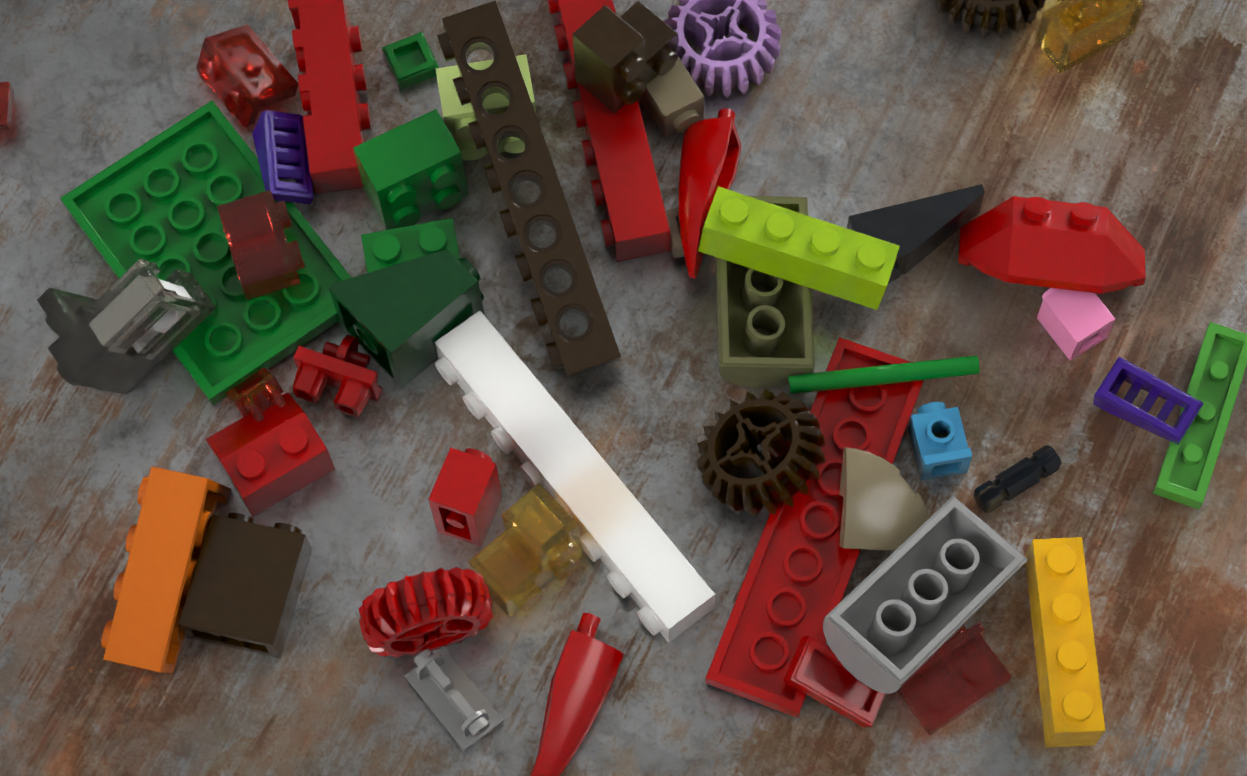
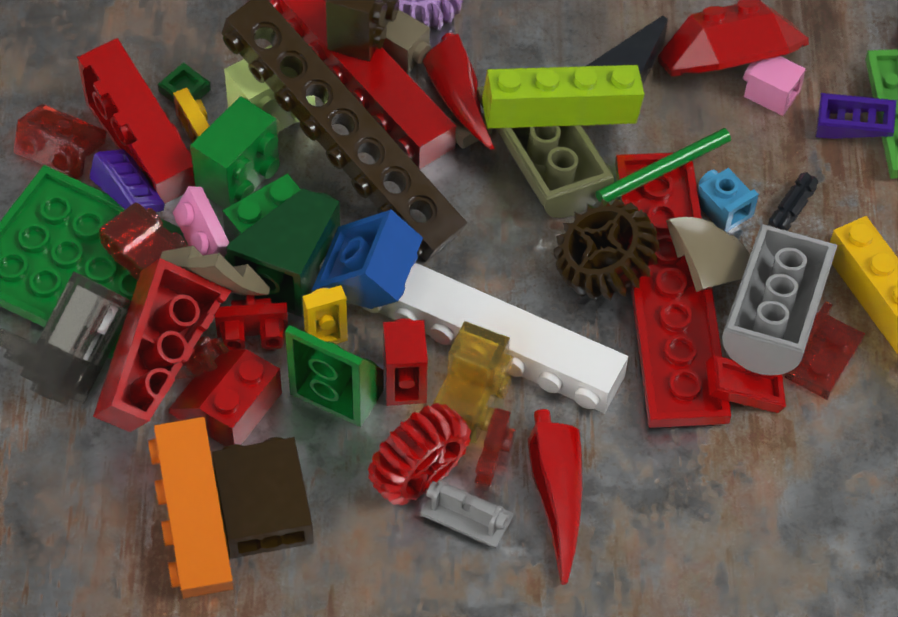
camera: 30 degrees left, 10 degrees down
none -> red wedge [93,258,231,432]
none -> dark tan brick [160,246,270,295]
none -> bright pink plate [172,186,229,257]
none -> yellow plate [173,88,210,143]
none -> green slope [285,325,384,428]
none -> yellow plate [302,285,348,344]
none -> blue slope [312,210,423,309]
none -> clear red plate [475,408,516,487]

